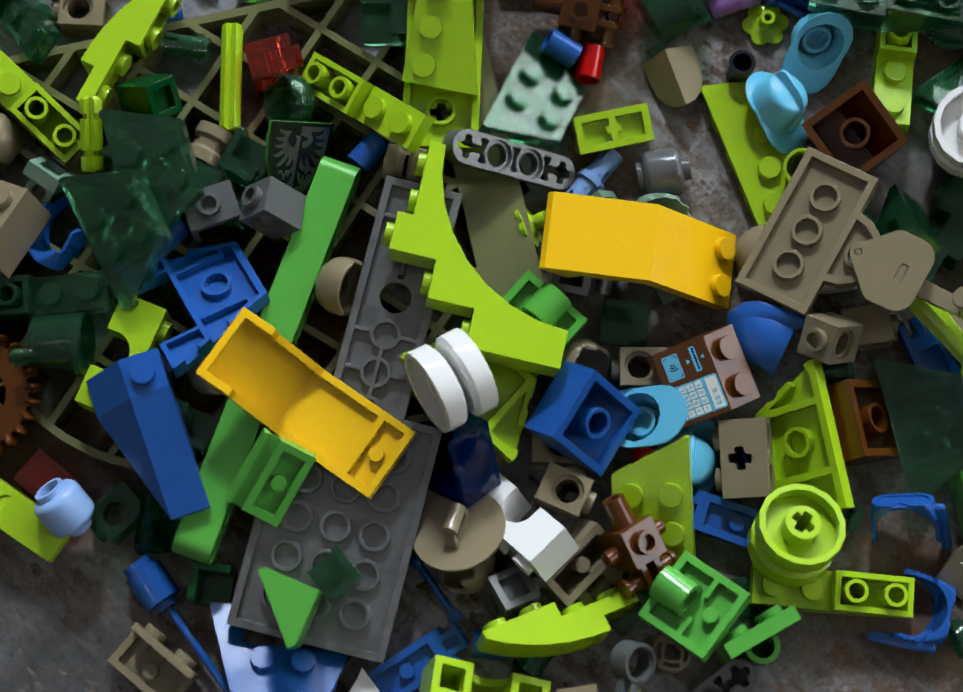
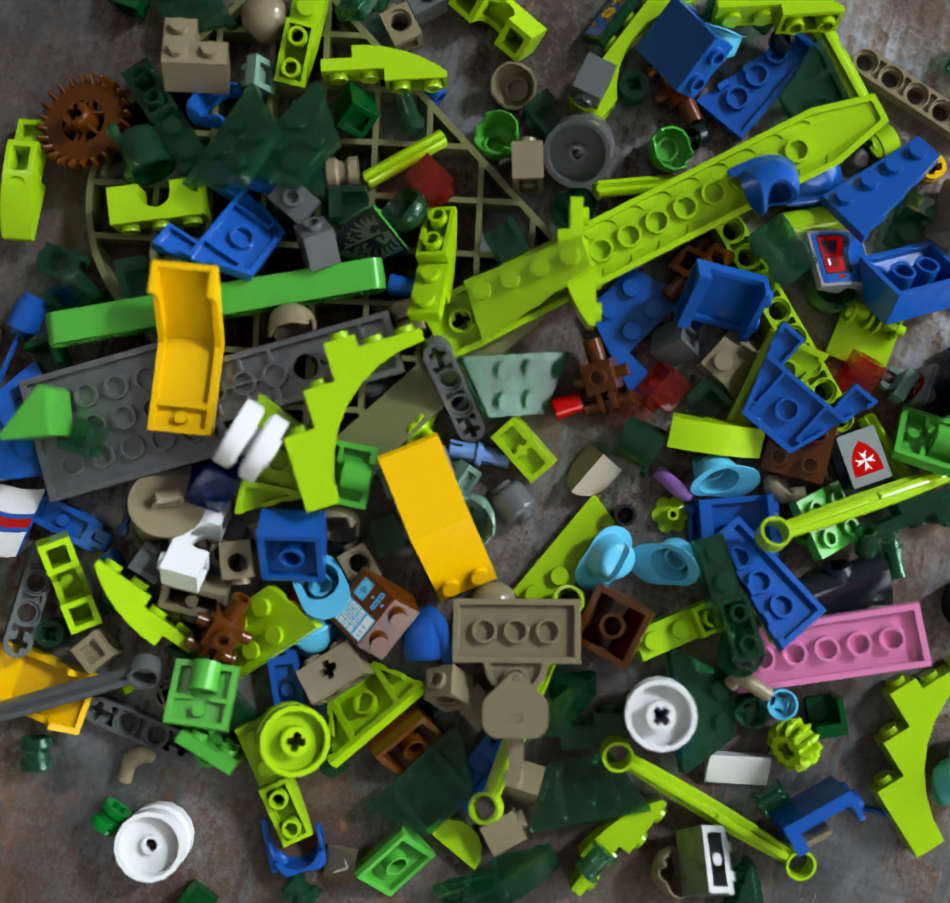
camera: 60 degrees right, 10 degrees up
clear red brick [13,449,81,497] -> none
light blue head [34,478,95,538] -> none
lime axle [79,96,104,173] -> none
blue wedge [86,348,211,521] -> none
bright green plate [225,428,316,527] -> none
blue hinge [540,28,583,68] -> none
blue helmet [870,493,953,550] -> none

